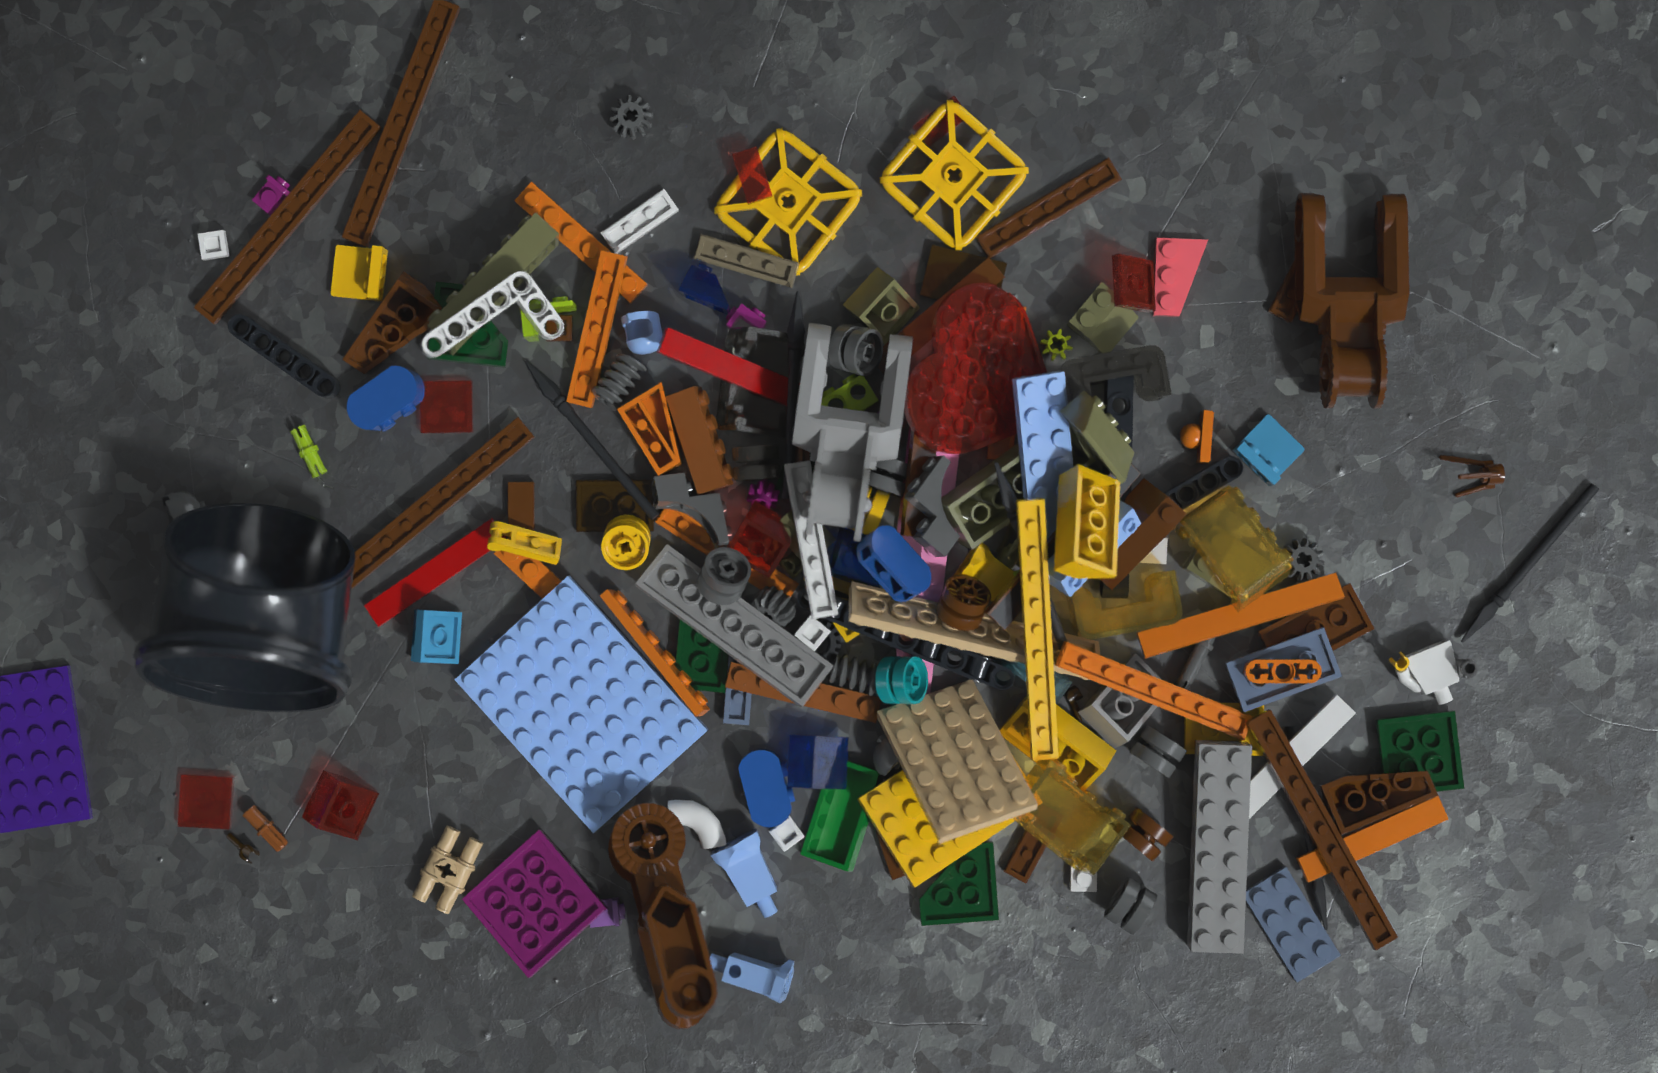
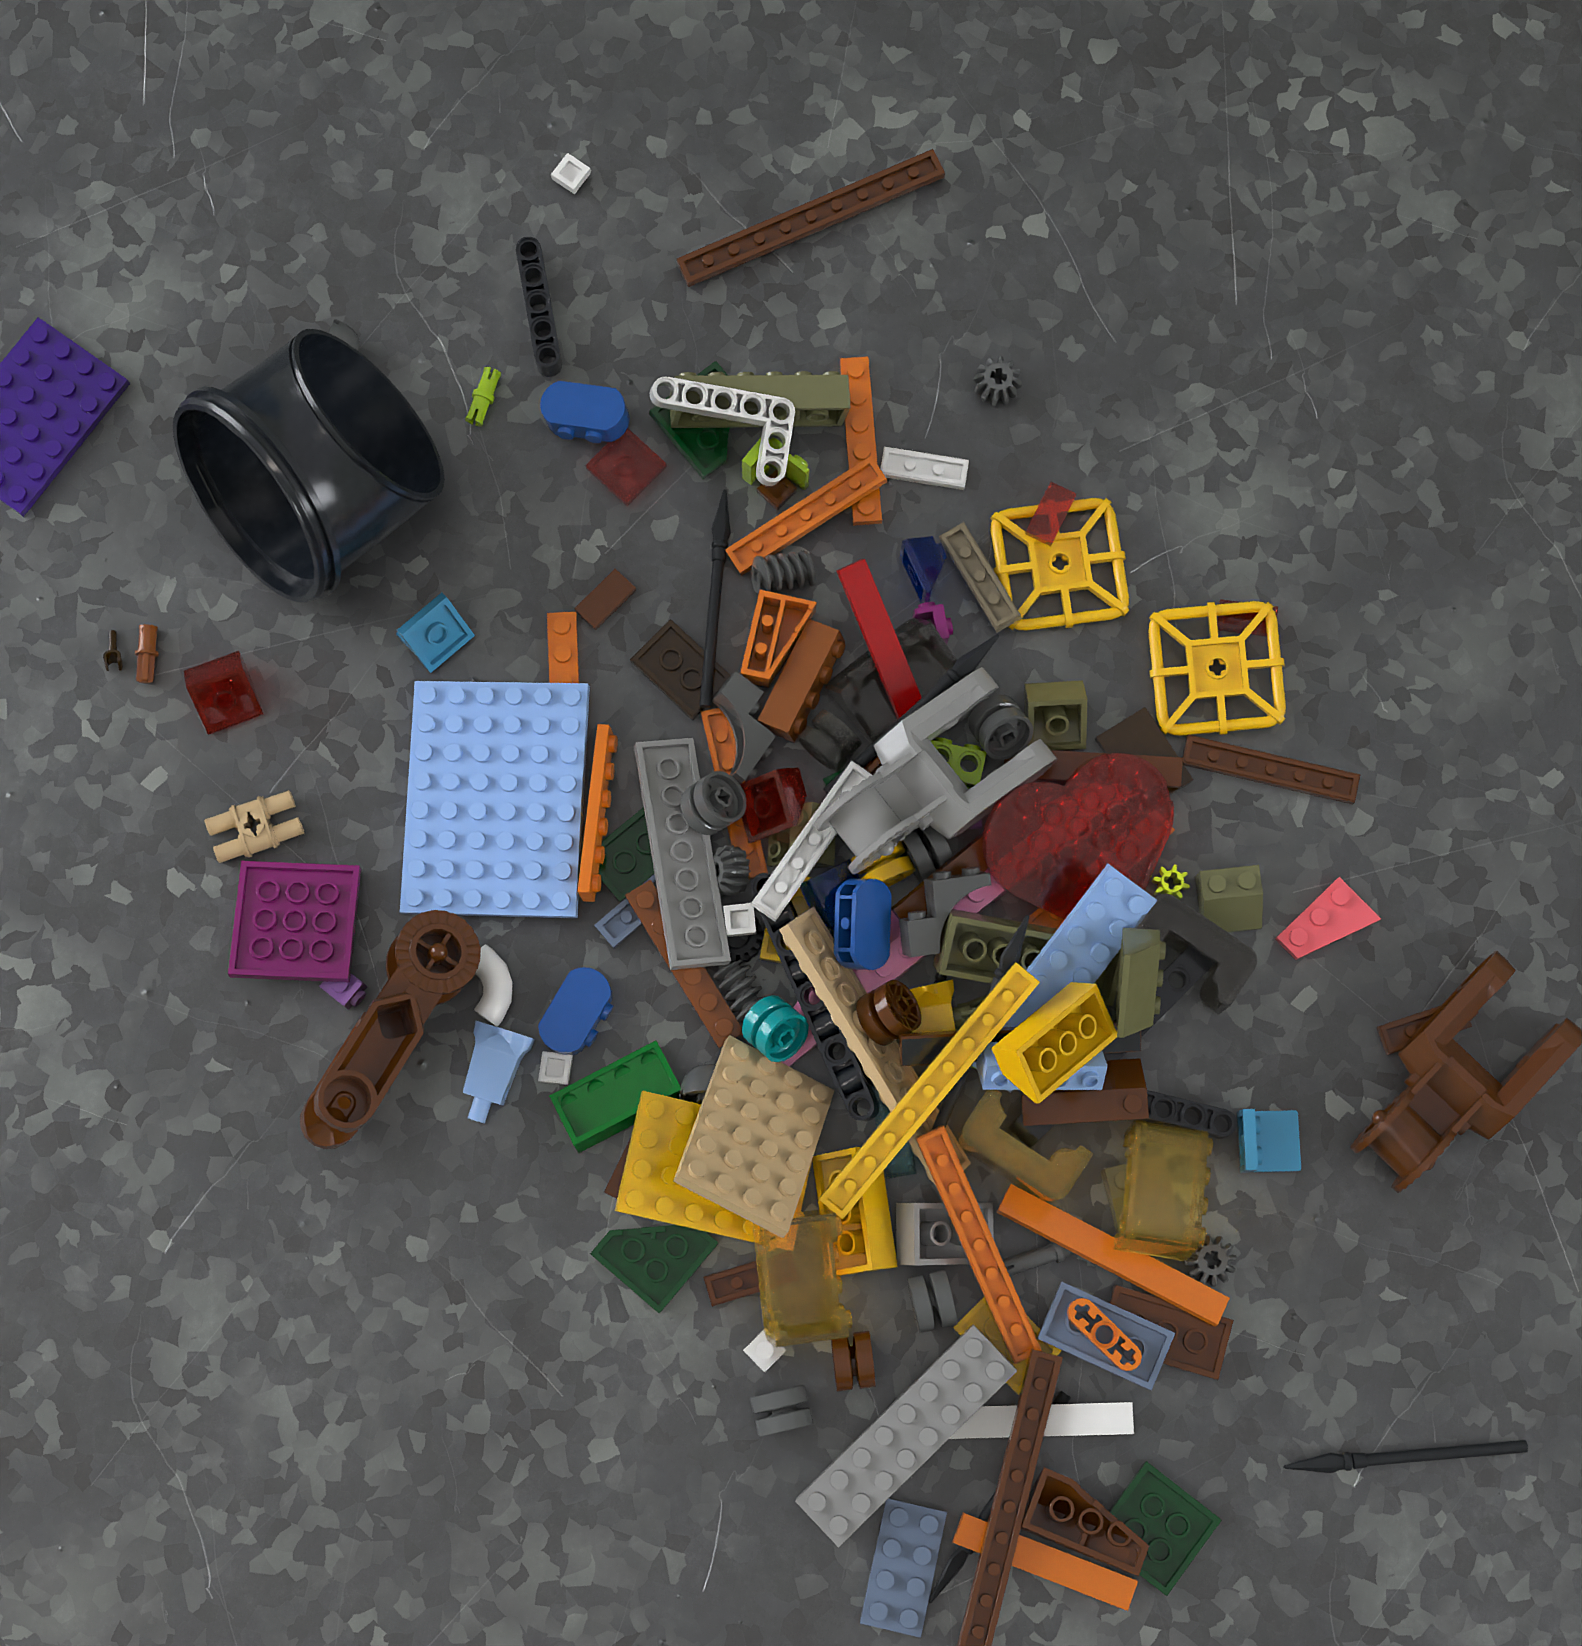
camera: 40 degrees right, 10 degrees down
clear red tile [178,774,235,830] -> none
reddish brown plate [193,110,381,325] -> none
magenta bracket [252,174,290,216] -> none
yellow bracket [331,245,388,302] -> none
reddish brown wedge [342,271,442,374] -> none
reddish brown plate [351,417,535,590] -> none
red tile [364,518,507,627] -> none
yellow plate [487,521,562,565] -> none
yellow wheel [601,515,651,570] -> none
light blue helmet [621,311,663,355] -> none
light blue piece [710,952,794,1003] -> none
magenta gear [747,480,780,512] -> none
clear blue slope [787,734,849,789] -> none
dark brown hand [1065,685,1083,723] -> none
clear red tile [1112,254,1156,313] -> none
white tile [1140,538,1168,564] -> none
orange tile [1179,410,1214,464] -> none
white torso [1389,640,1478,705] -> none
reddish brown plant [1439,455,1505,498] -> none

